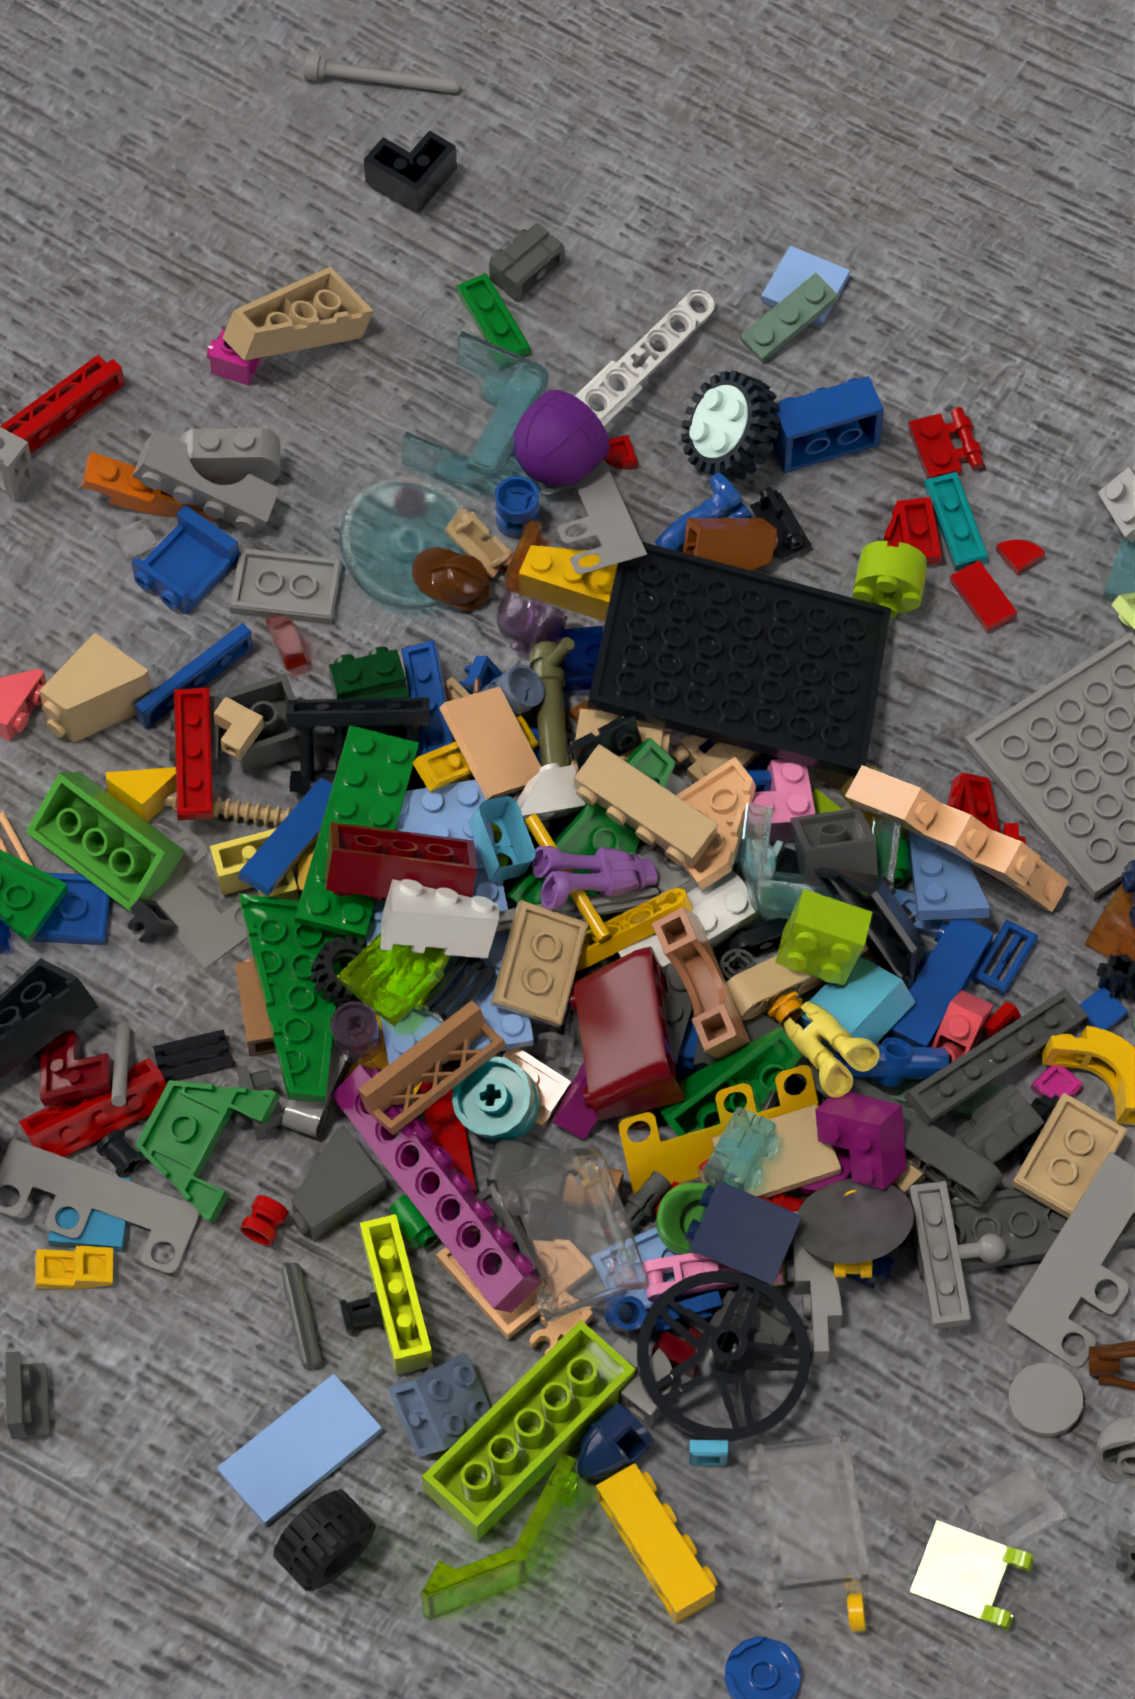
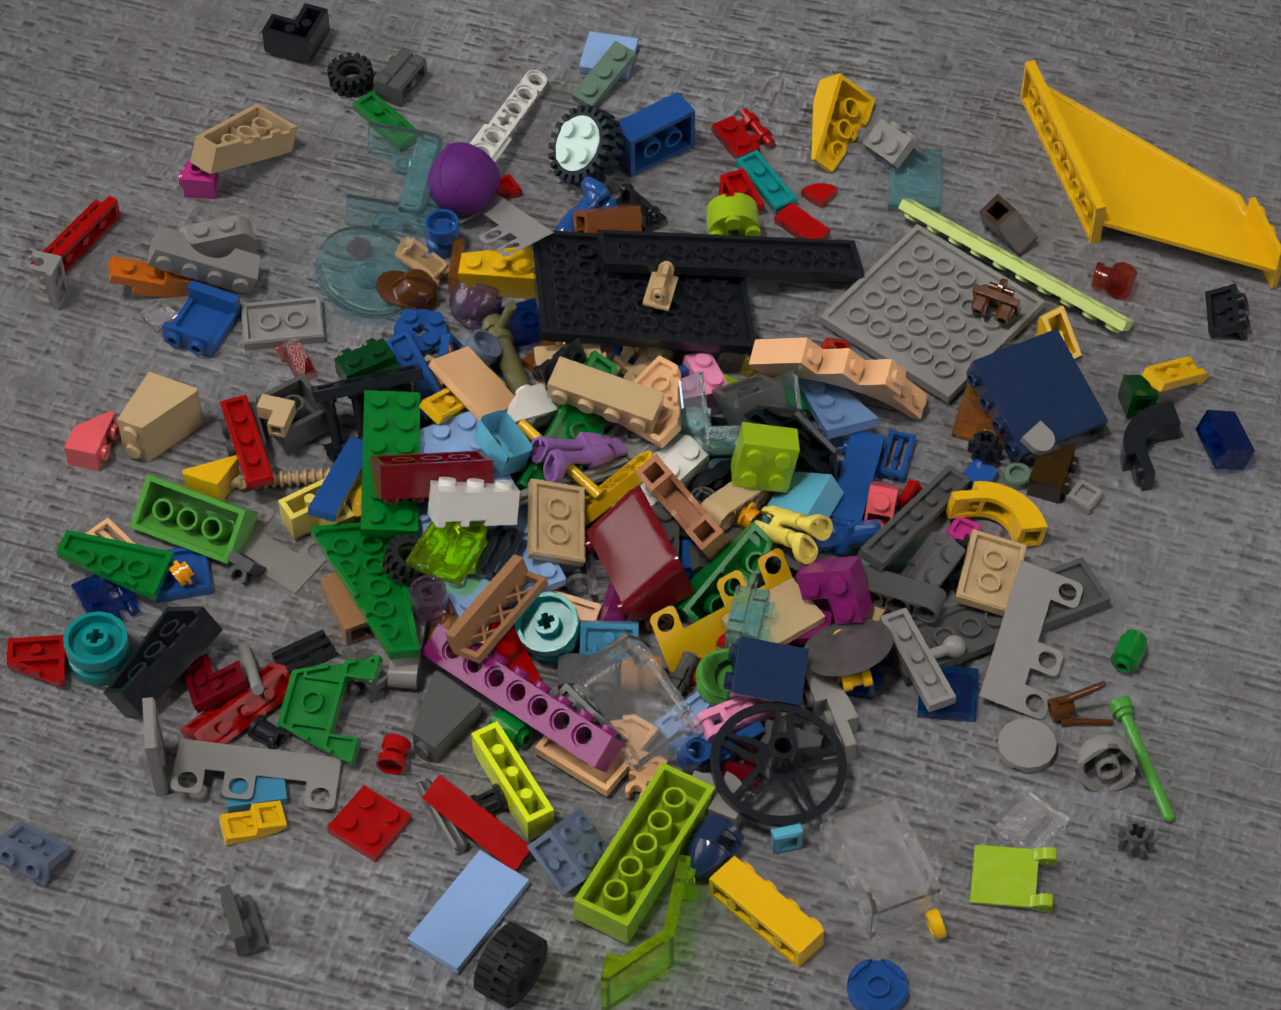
camera: 15 degrees left, 10 degrees down
blue tile [135,623,253,729] -> none
none -> light orange plate [169,560,194,587]
none -> black tyre [327,52,374,98]
none -> red plate [327,785,412,862]
none -> blue plate [394,309,448,357]
none -> red tile [422,774,531,872]
none -> dark azure bracket [580,620,639,662]
none -> black plate [596,229,864,282]
none -> tan hinge [642,261,678,311]
none -> yellow wedge [811,73,875,173]
none -> clear blue tile [917,666,979,722]

